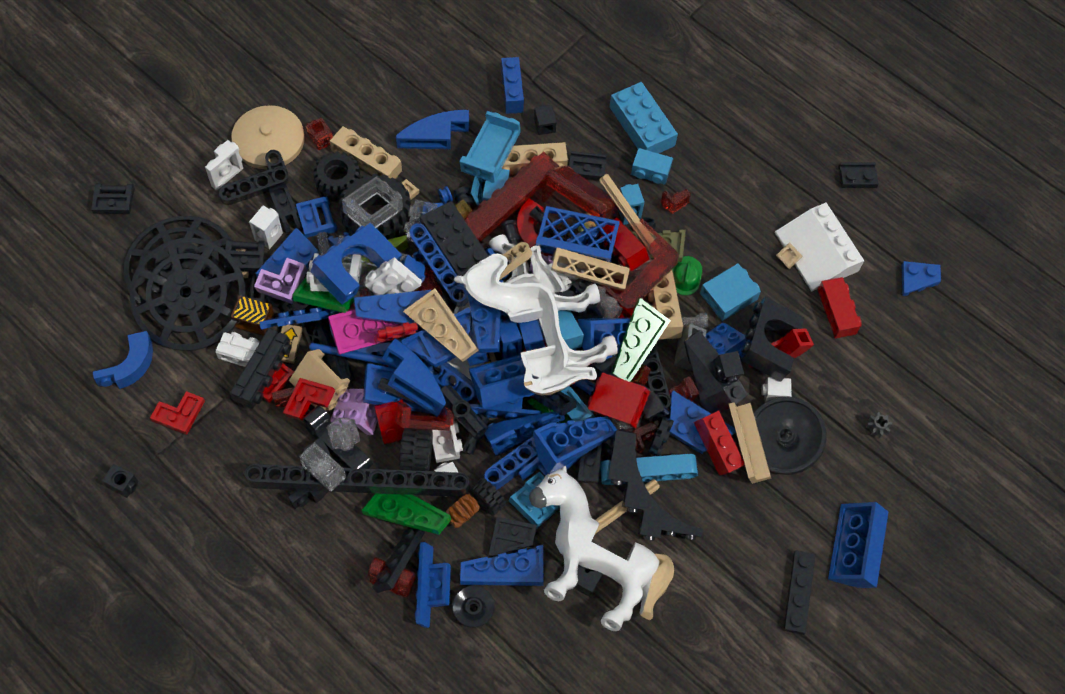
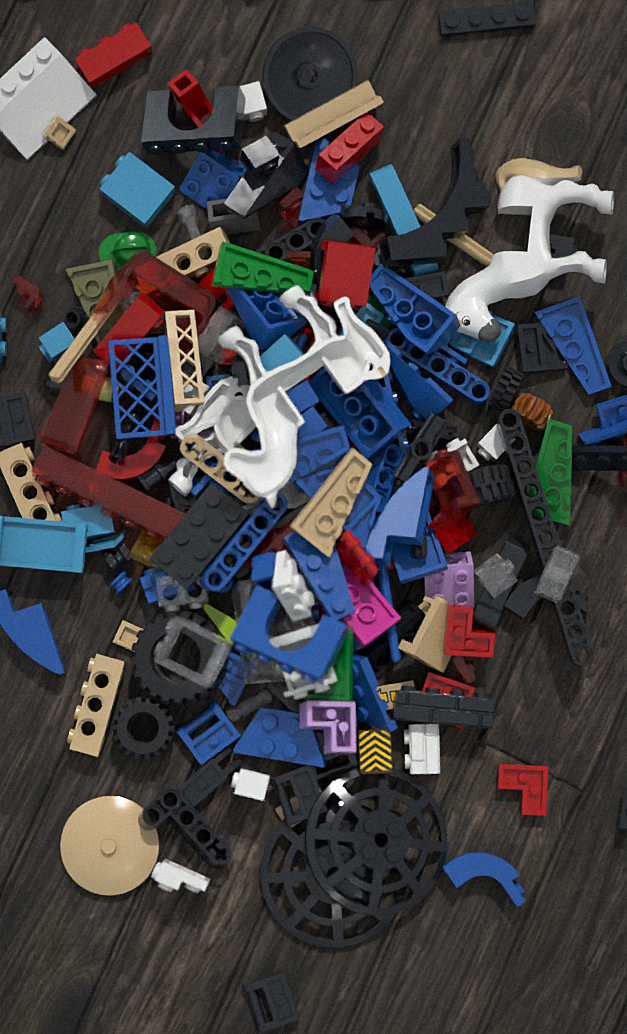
camera: 110 degrees left, 20 degrees up
clear red brick [306,117,333,150] -> none

